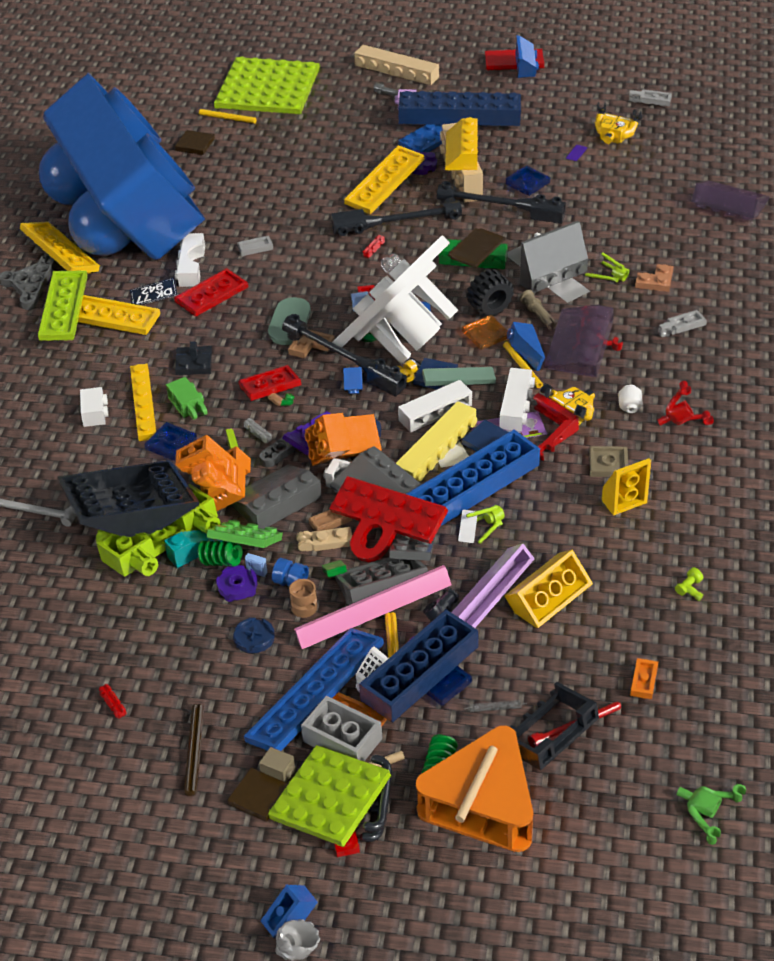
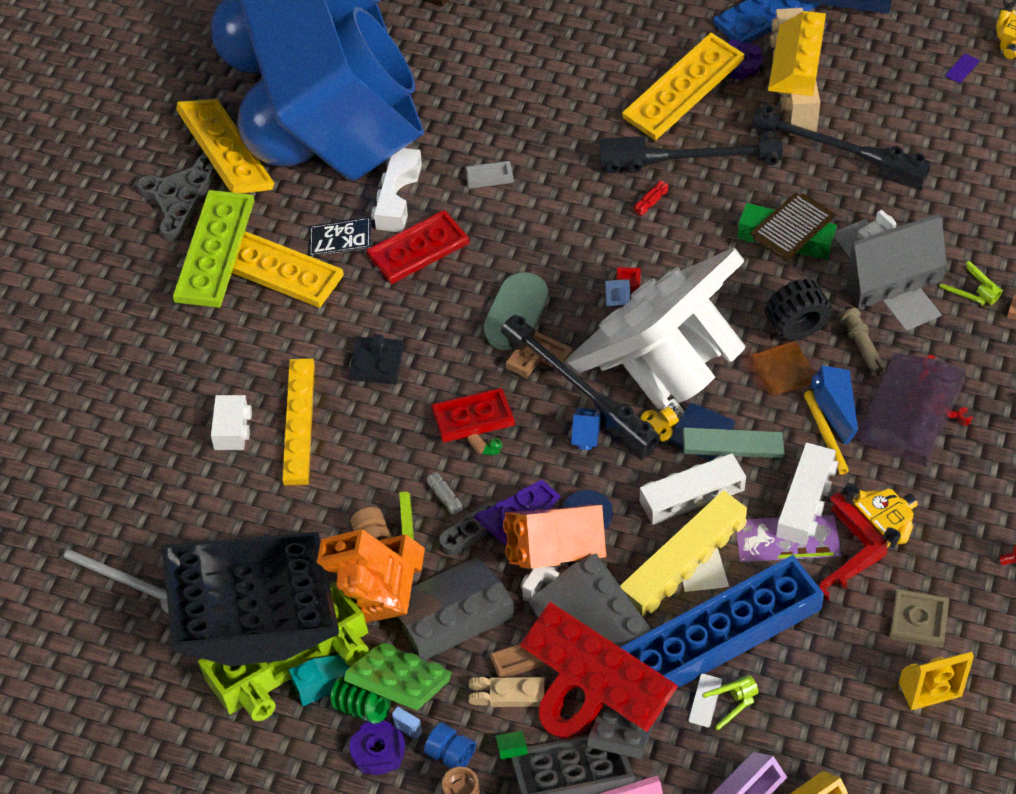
camera: 10 degrees right, 10 degrees up
clear blue plate [145,422,197,461] -> none
bright green hinge [166,377,207,420] -> none
clear wheel [381,253,401,274] -> none
dark blue tile [462,420,509,452] -> none
clear blue plate [505,165,550,196] -> none
white head [618,385,643,413] -> none

